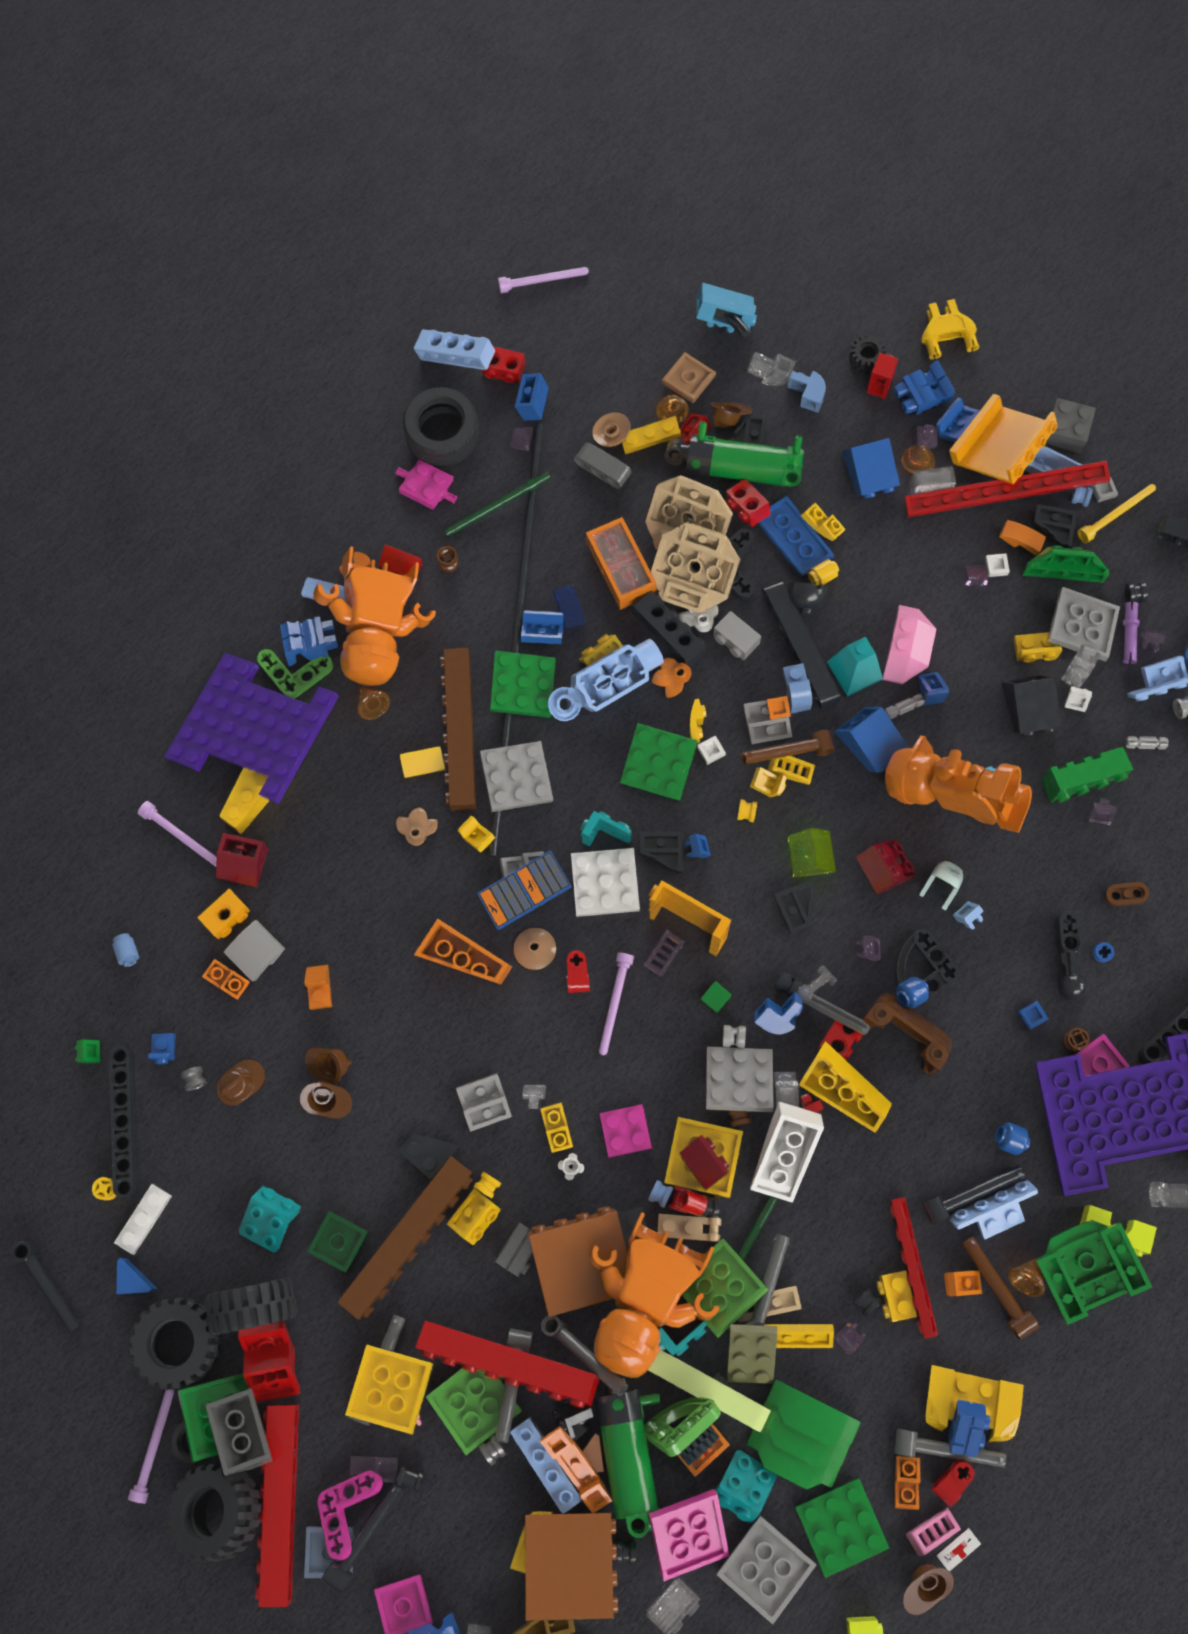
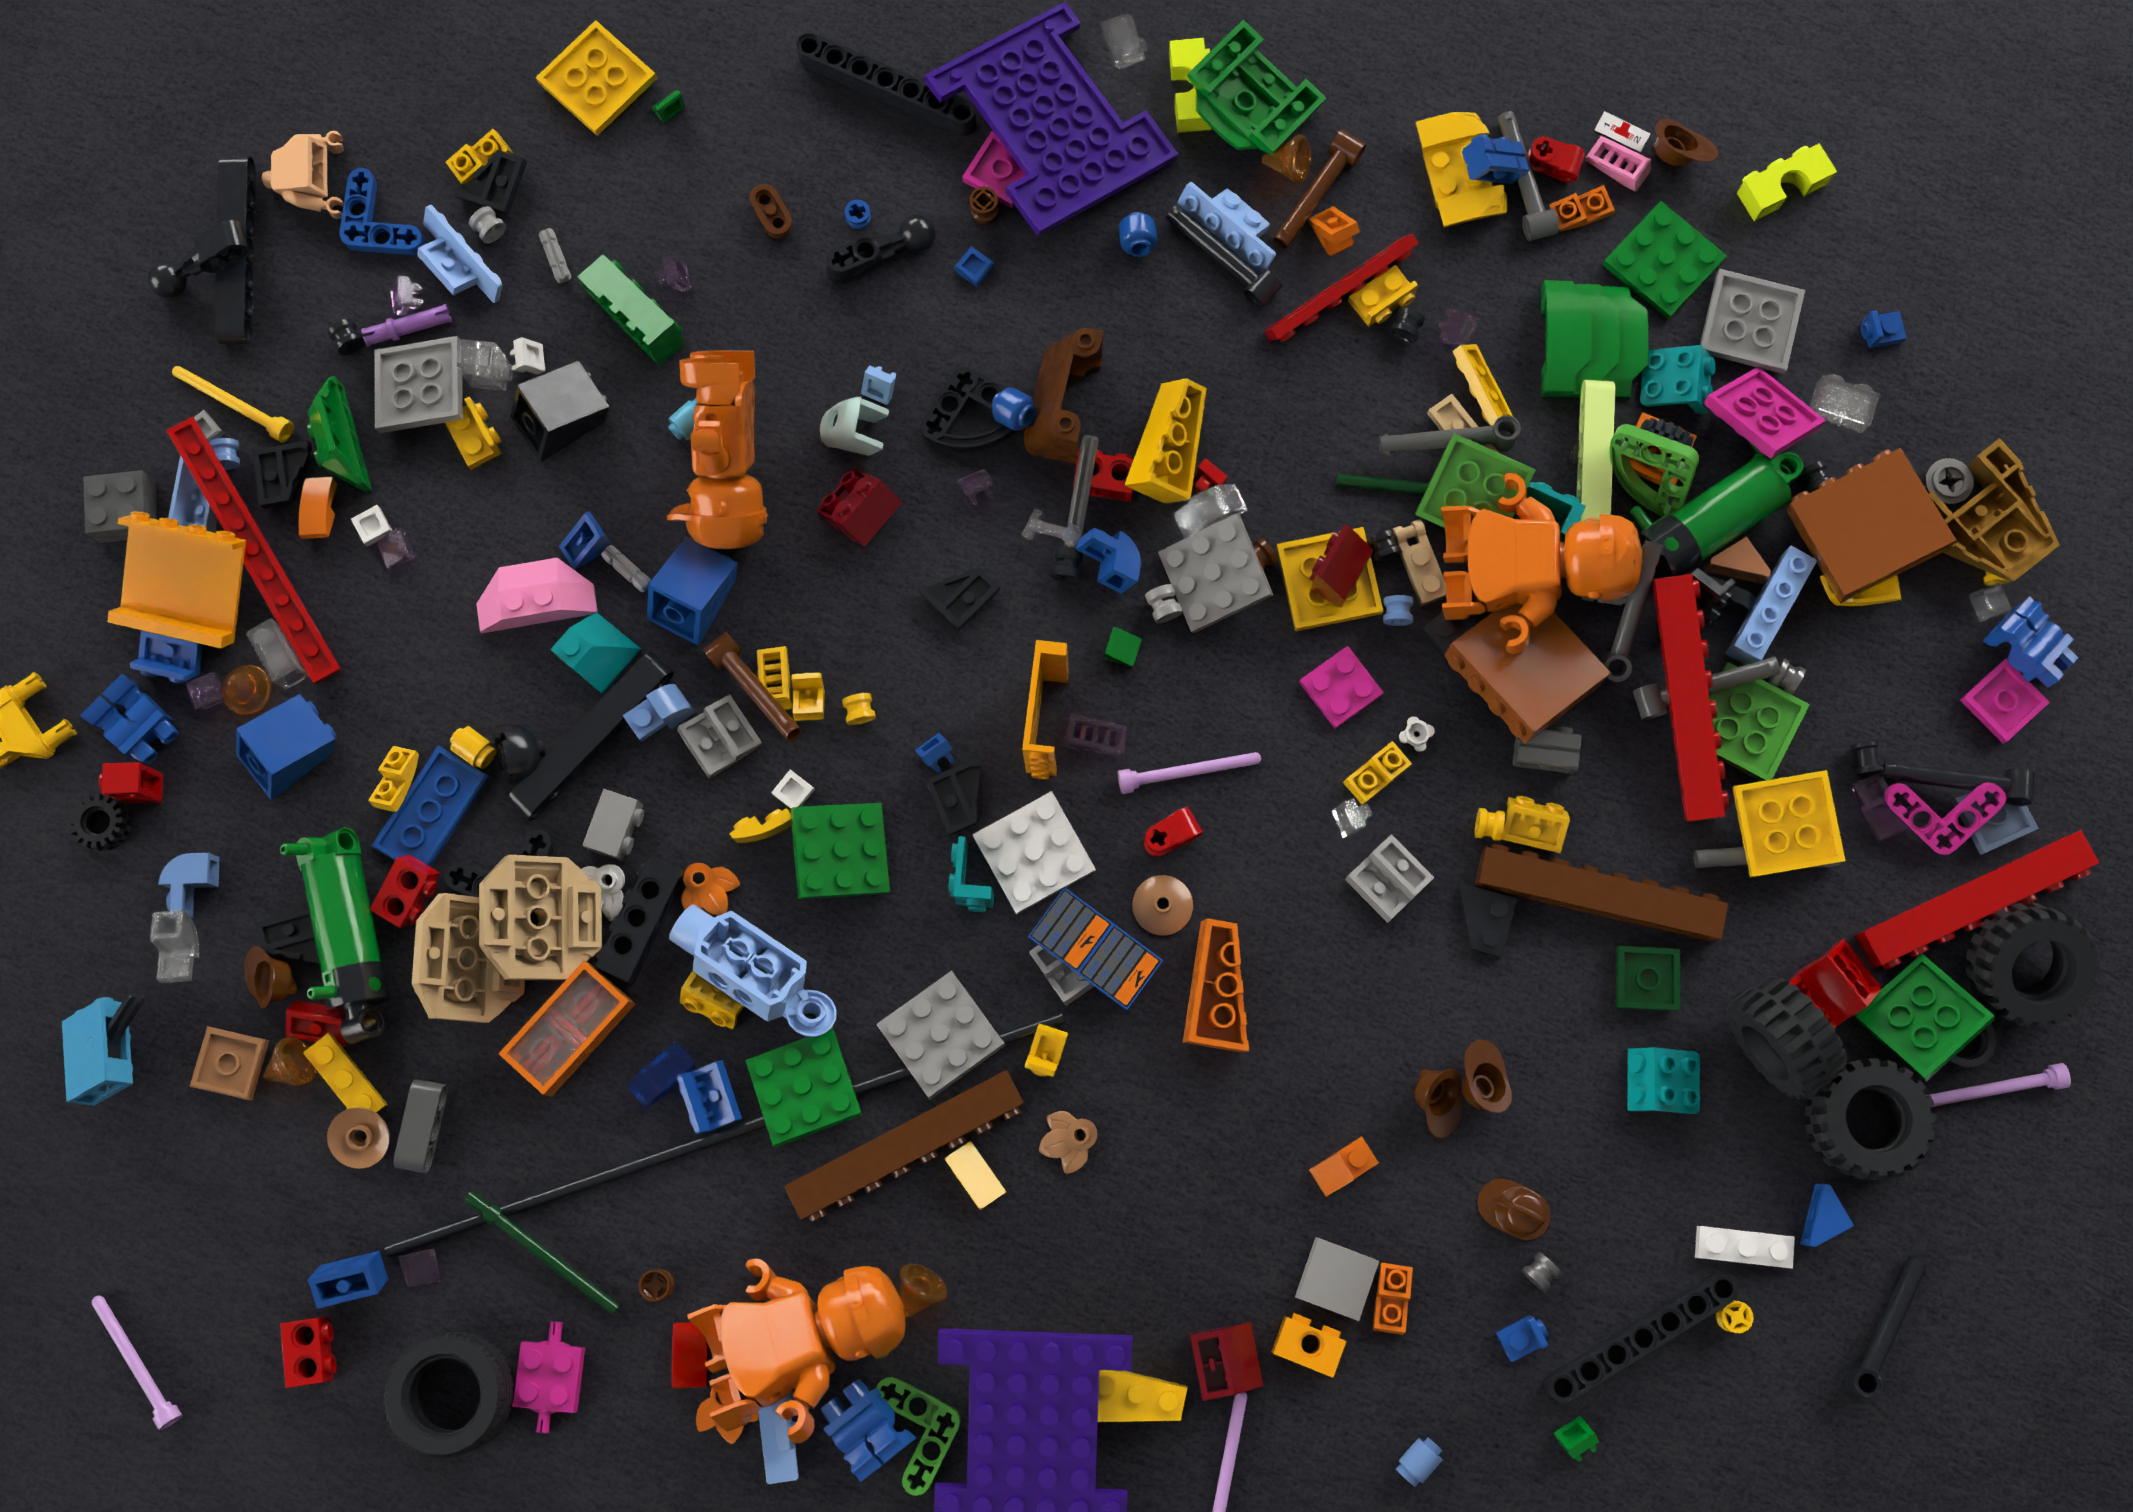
camera: 115 degrees left, 5 degrees up
dark grey slope [205,1388,273,1476] -> none
light blue brick [414,329,495,370] -> none
orange slope [540,1427,612,1513] -> none
red piece [668,1186,707,1216] -> none
olive plate [727,1324,777,1384] -> none
white slope [750,1102,824,1202] -> none
orange plate [766,696,791,720] -> none
clear neon green slope [788,828,836,877] -> none

